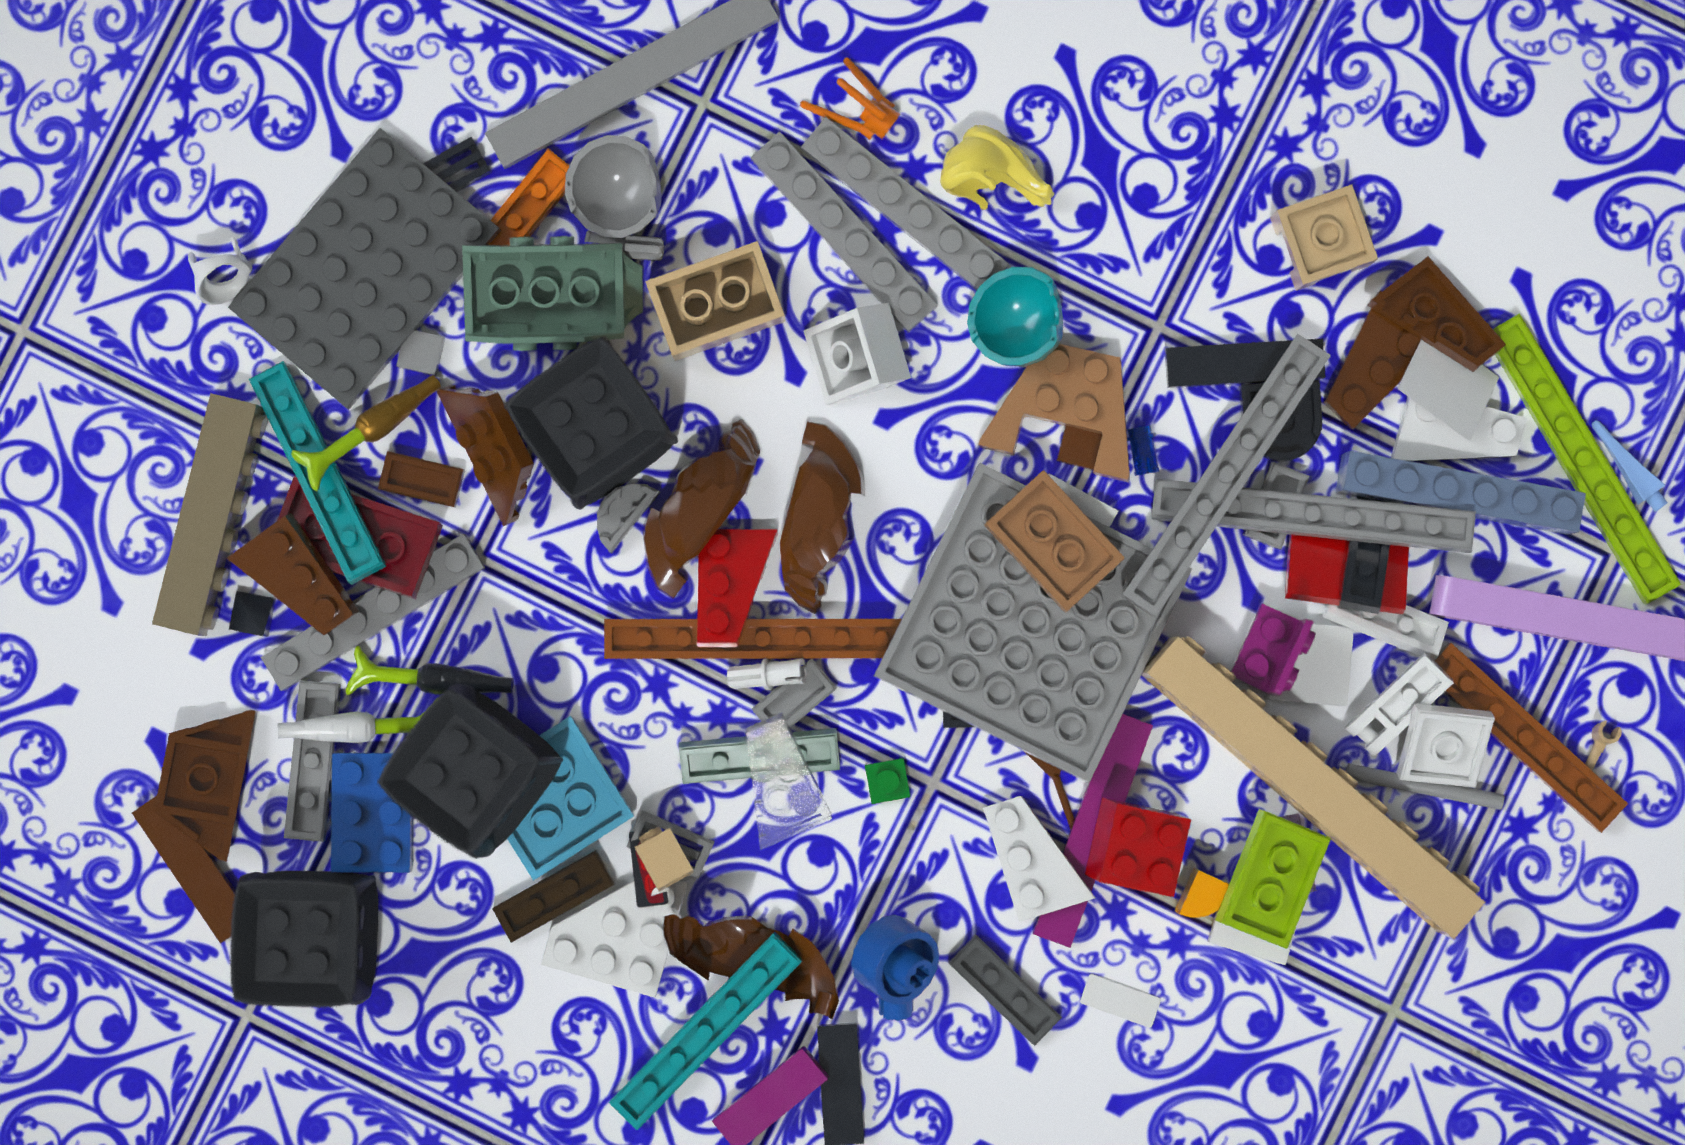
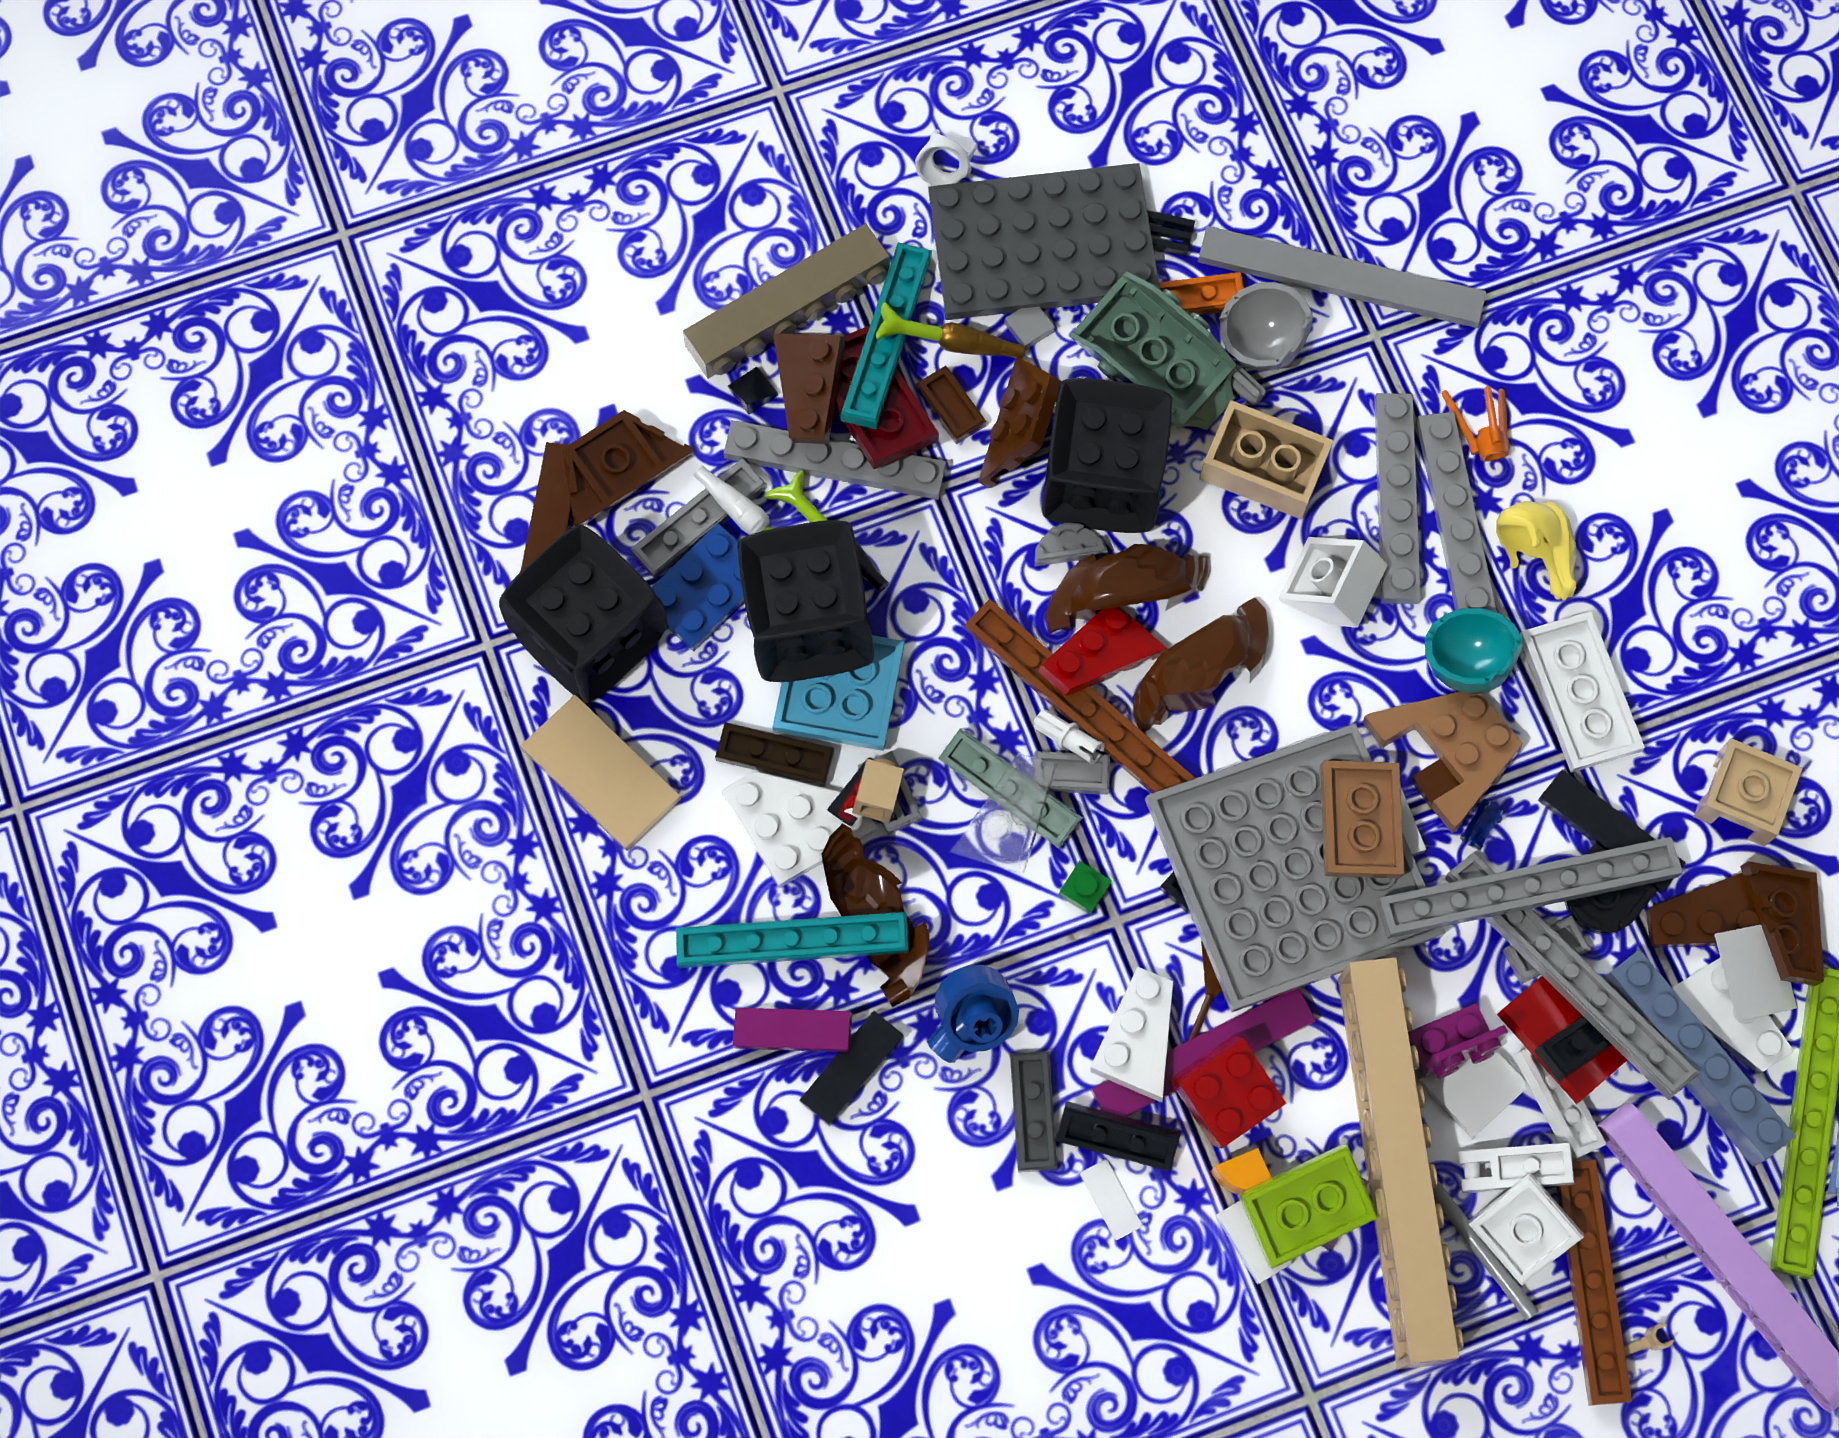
camera: 40 degrees right, 15 degrees down
none -> tan tile [520,694,681,851]
none -> black tile [1056,1101,1181,1172]
none -> white plate [1520,611,1645,773]

